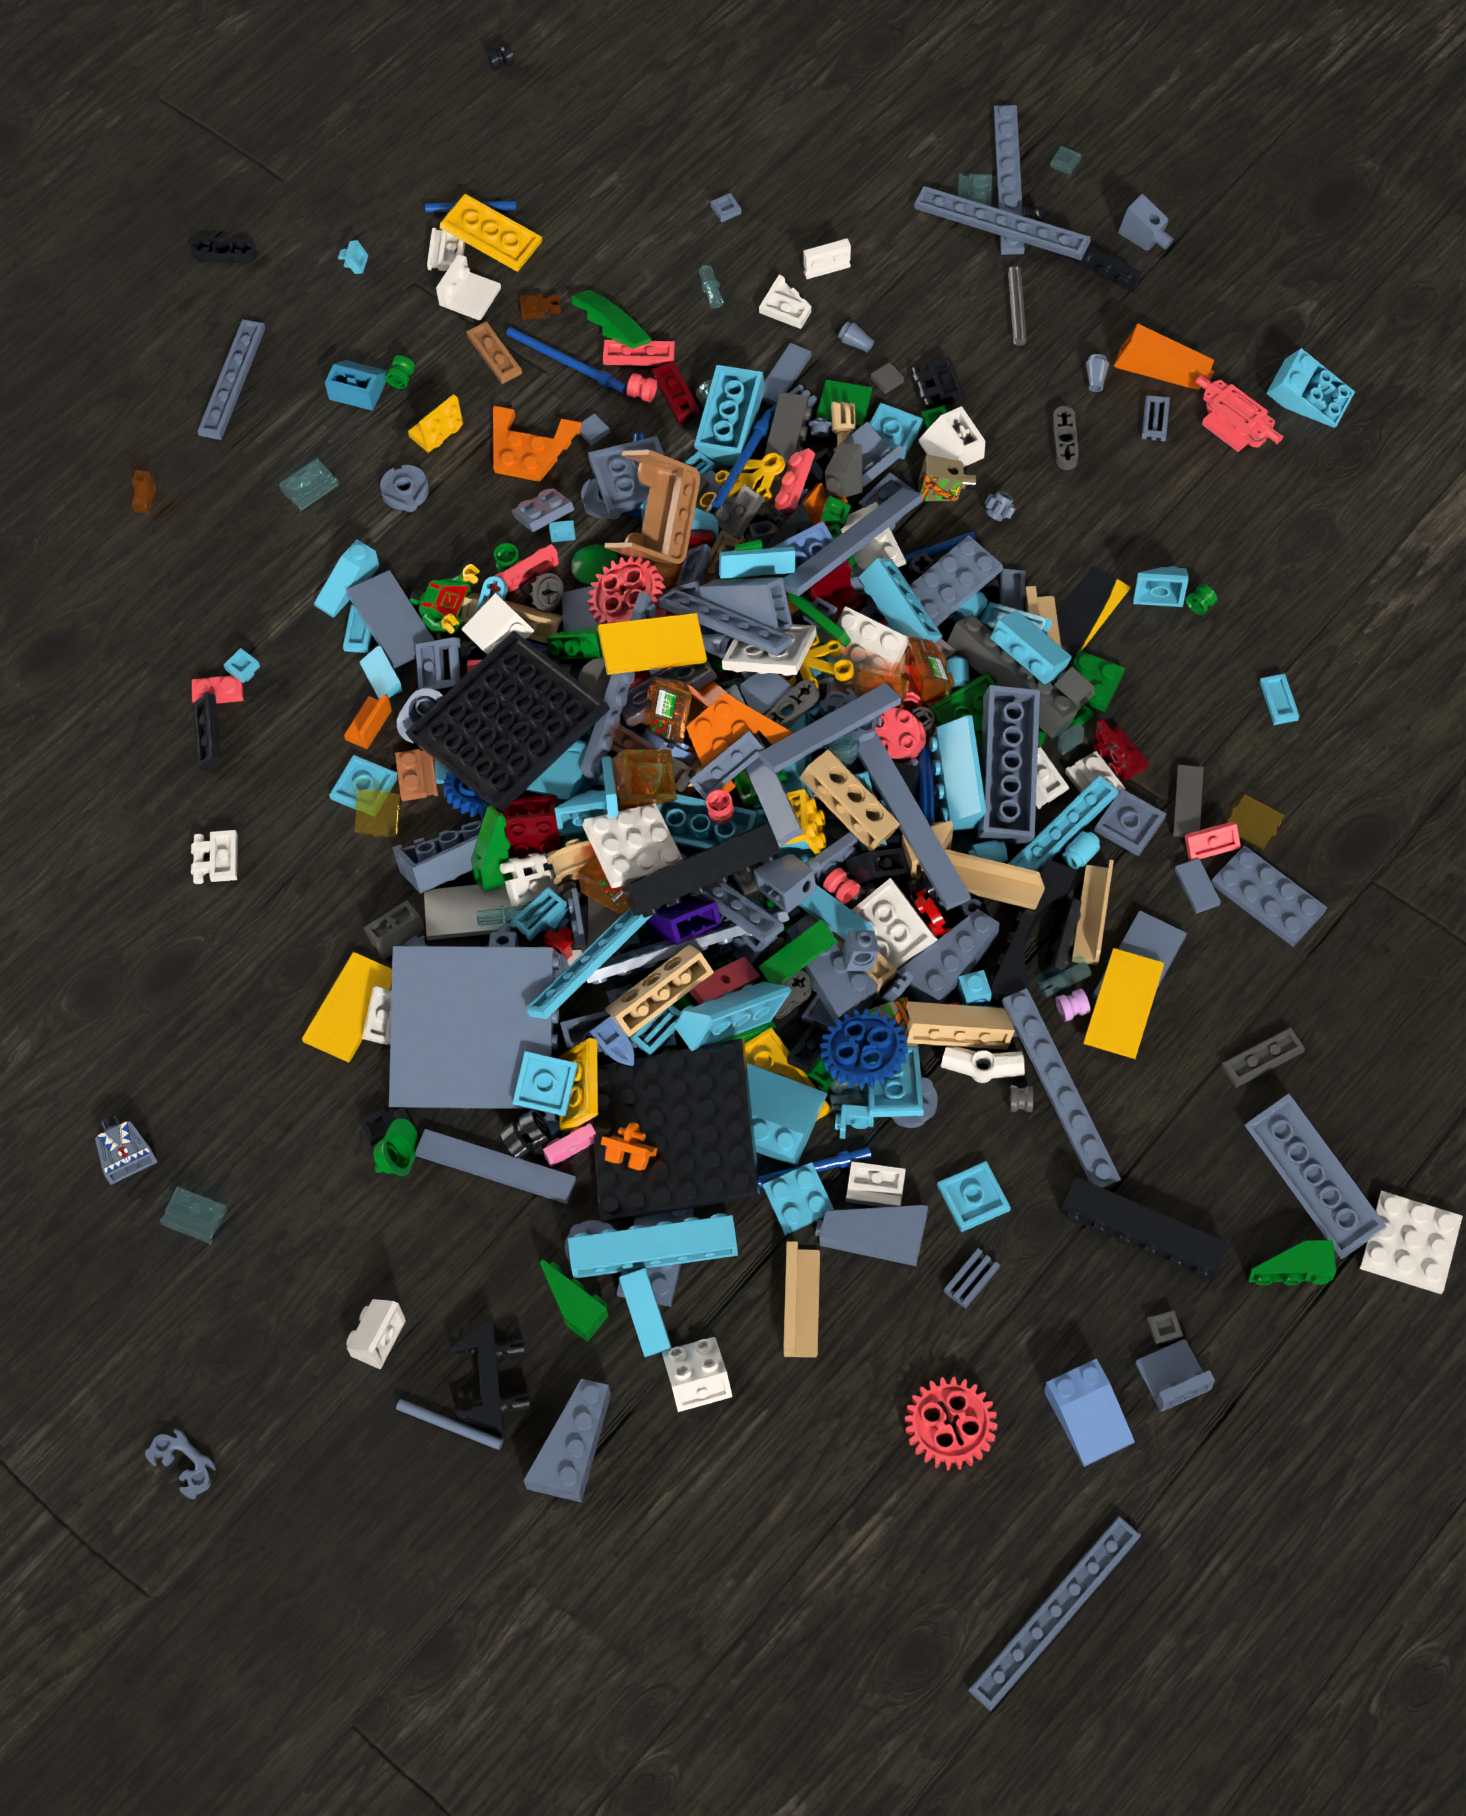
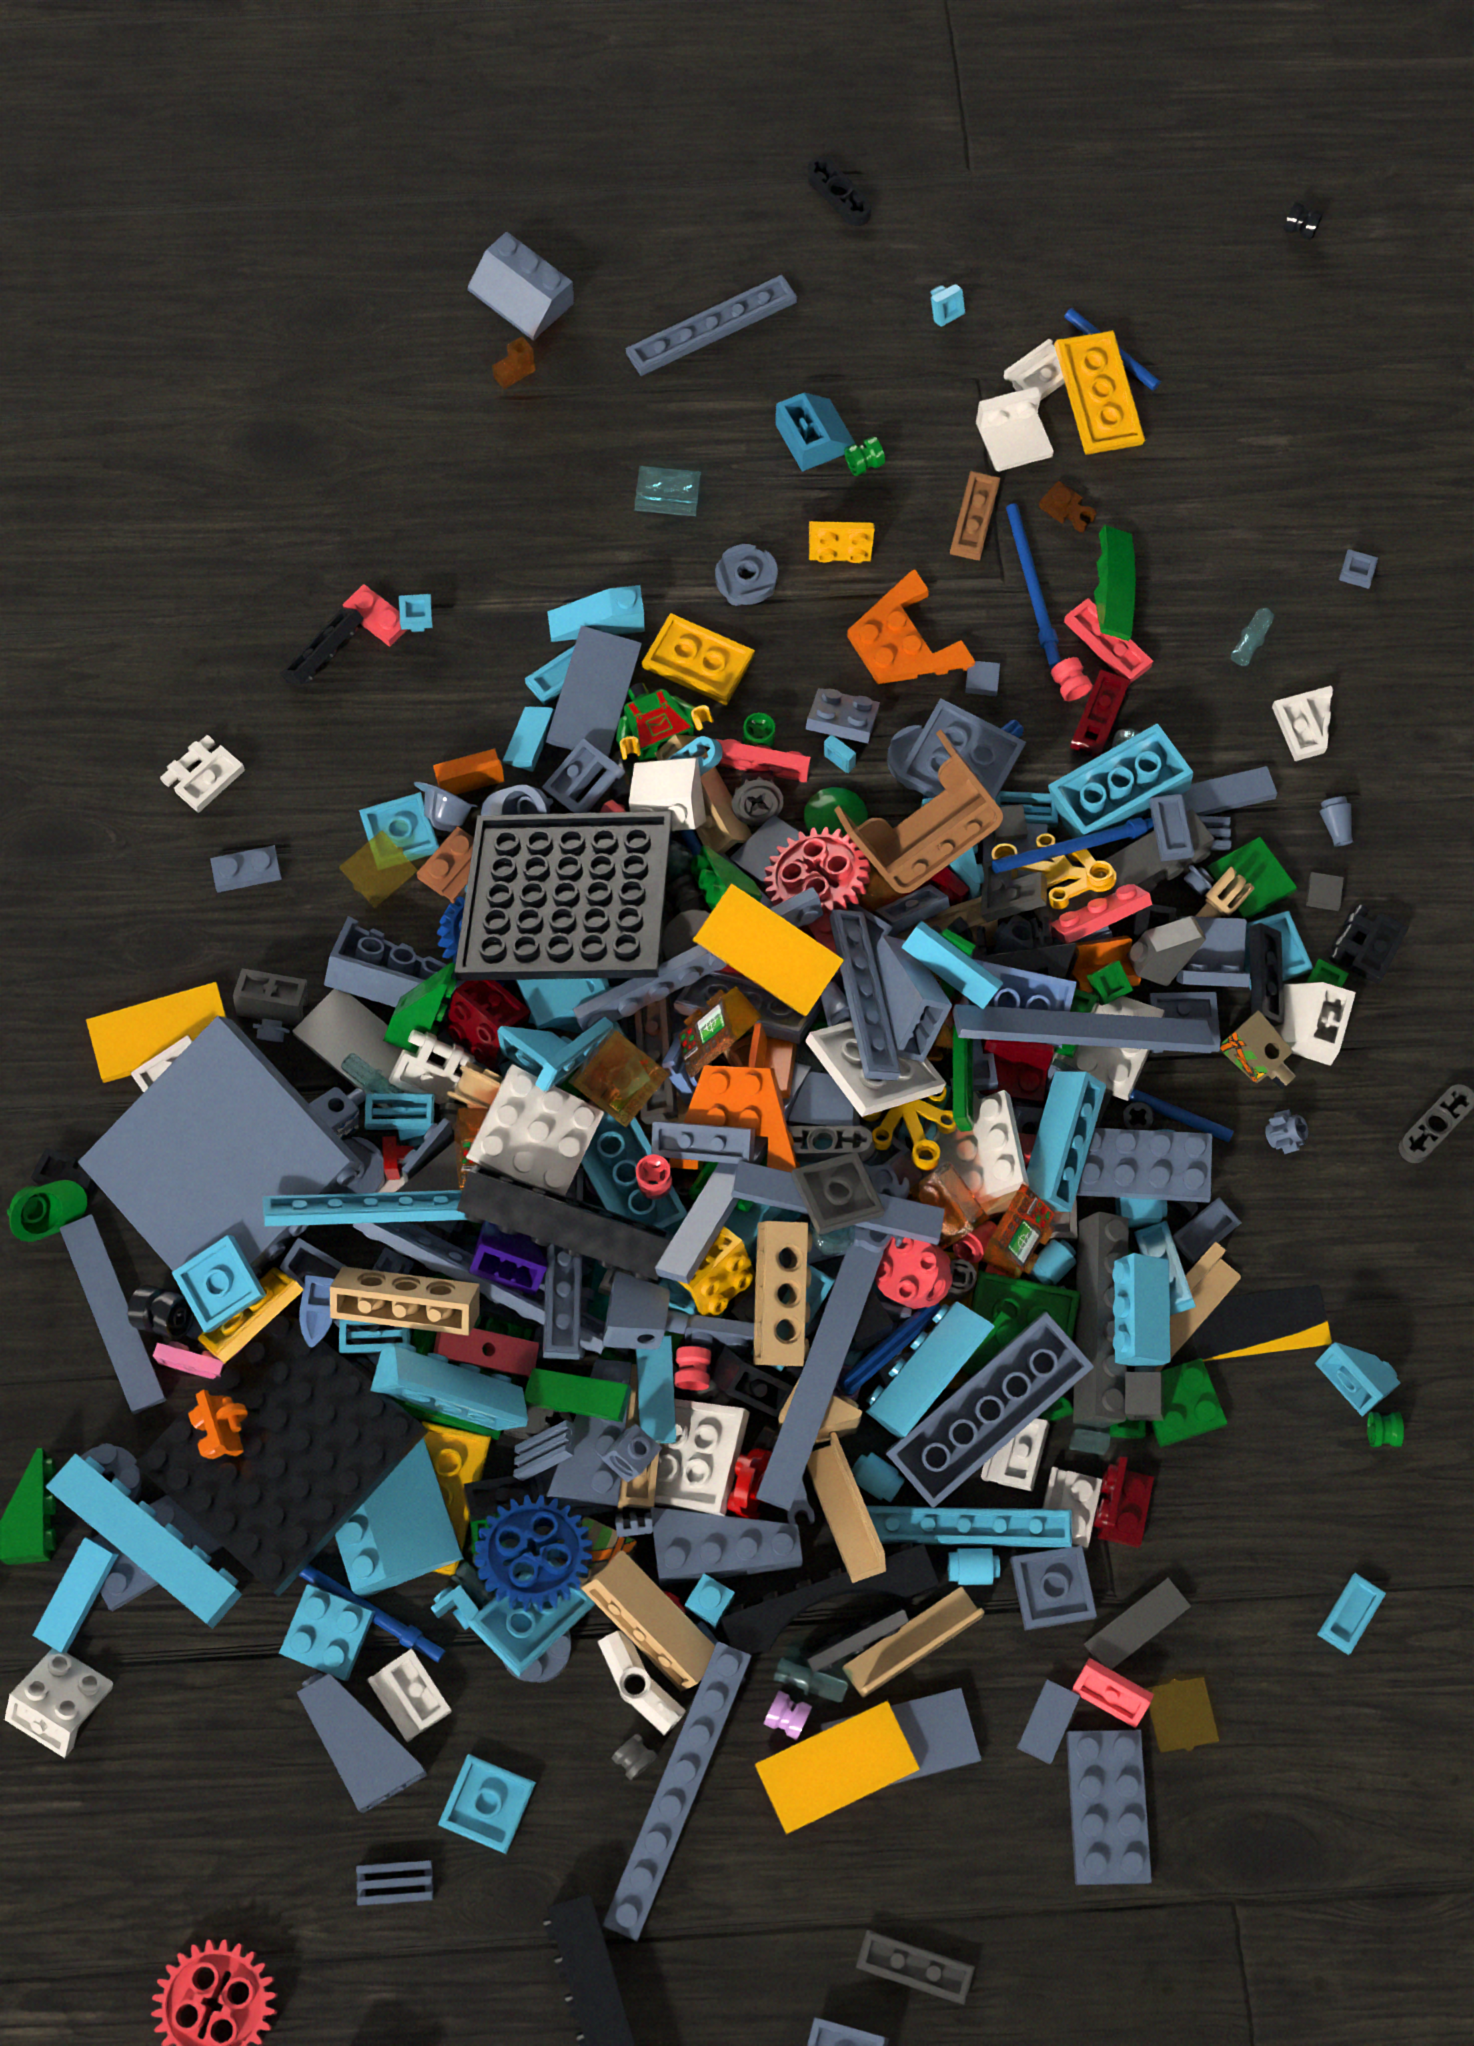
camera: 40 degrees right, 5 degrees up
tan panel [784,1241,820,1357] -> none
white plate [803,238,851,279] -> none
none -> sand blue plate [210,845,282,893]
none -> sand blue piece [414,782,478,832]
none -> sand blue slope [468,231,574,341]
none -> sand blue tile [514,1420,575,1481]
none -> yellow tile [642,613,755,705]
none -> dark grey tile [791,1152,885,1235]
none -> sand blue tile [1149,793,1195,862]
none -> black plate [1249,923,1284,1027]

